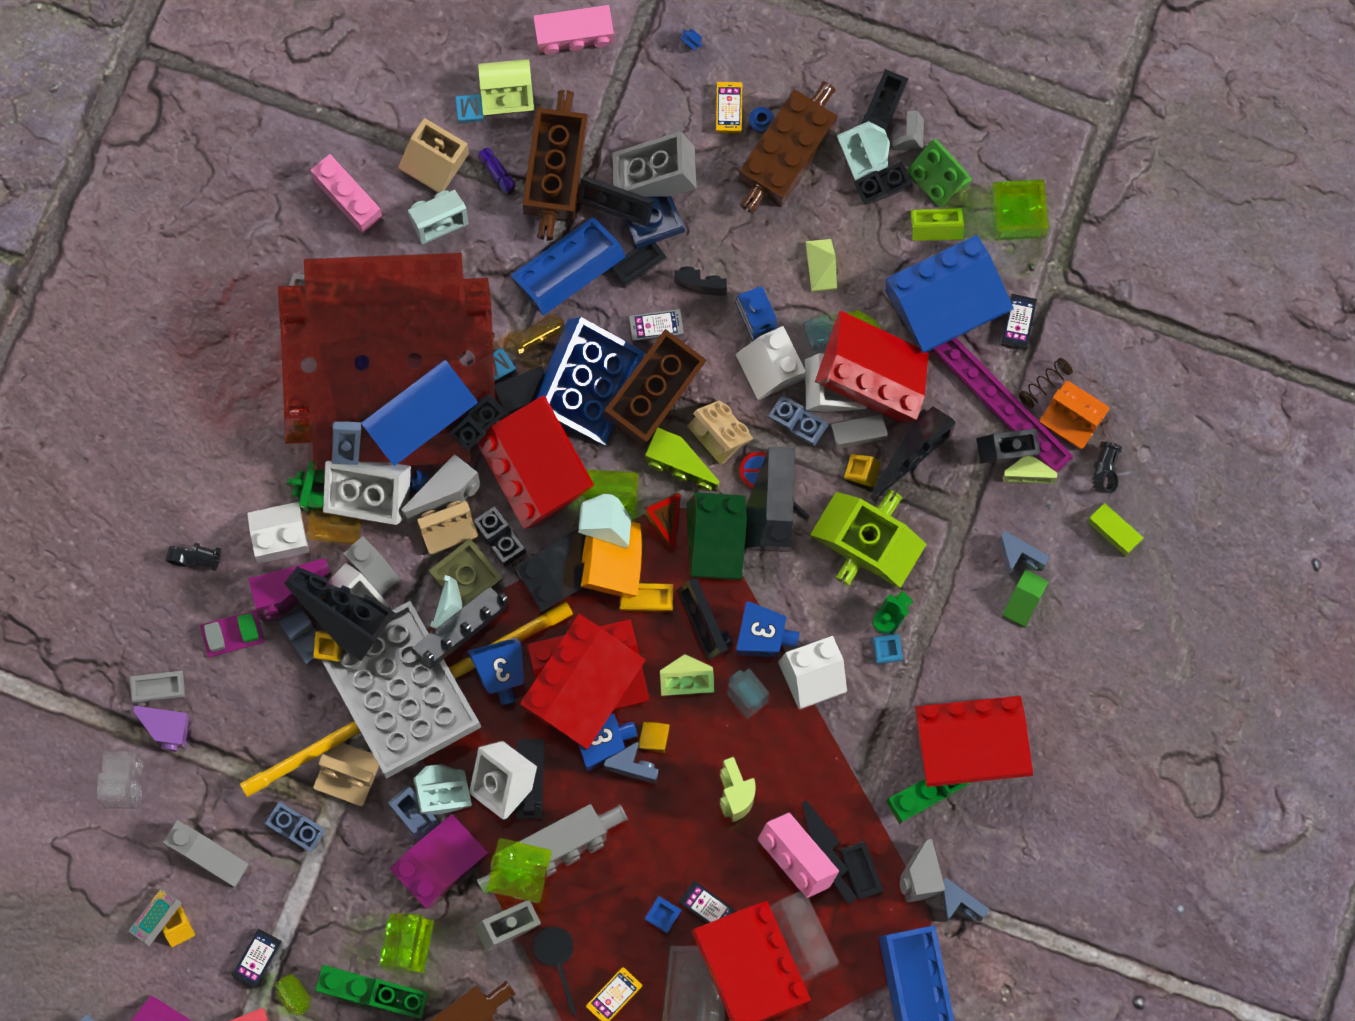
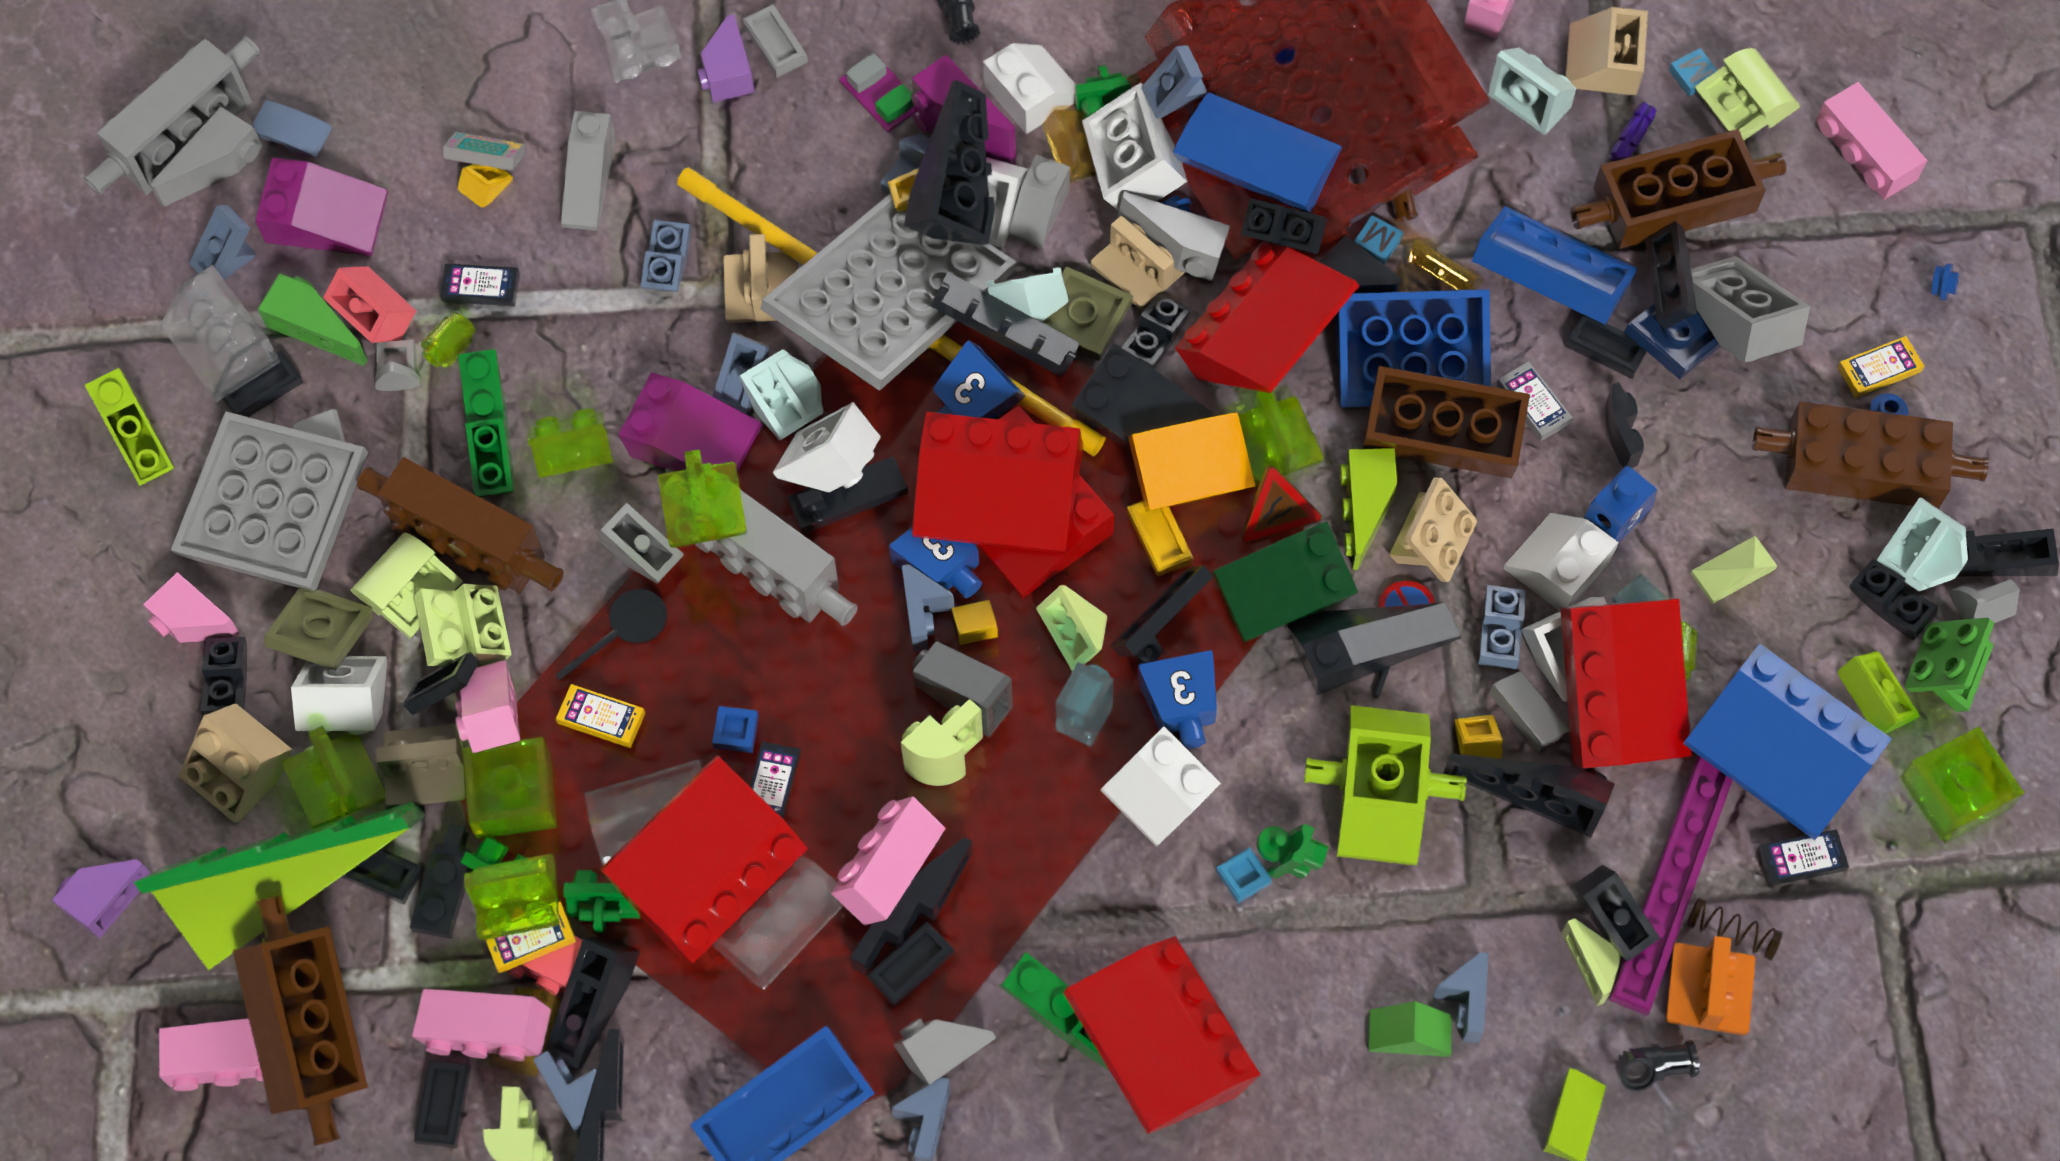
camera: 70 degrees right, 10 degrees down
light aqua slope [578,494,631,548] -> none
none -> dark grey slope [912,641,1013,737]

